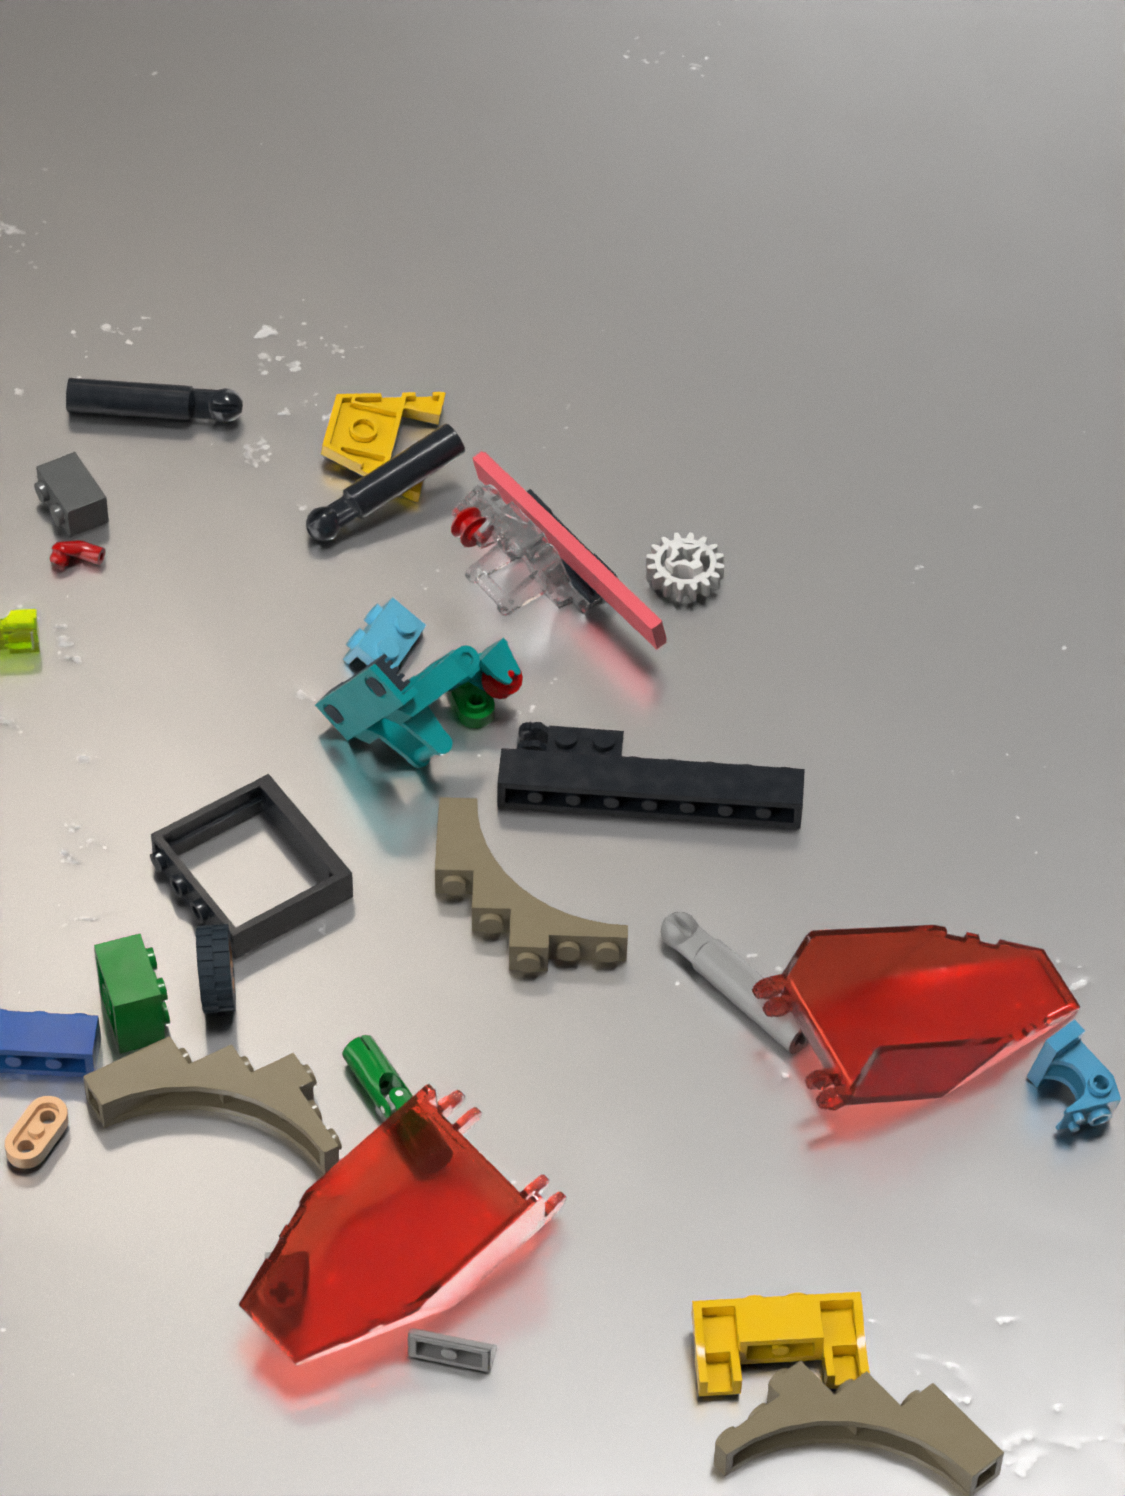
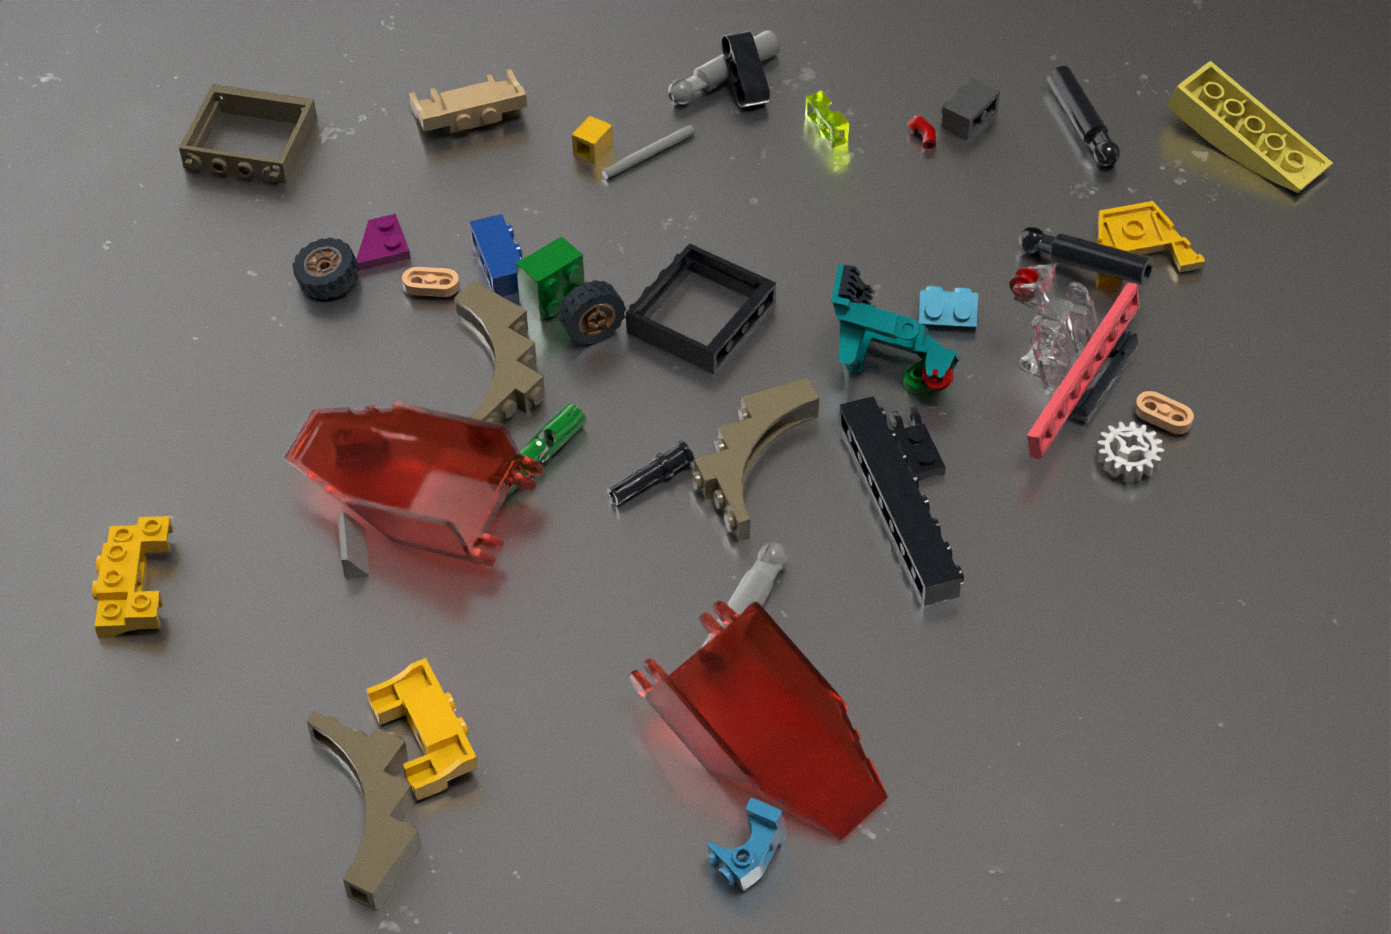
camera: 70 degrees right, 0 degrees up
none -> black pin [607,440,694,506]
none -> light nougat plate [1135,391,1194,434]
none -> light yellow slope [1167,61,1333,193]

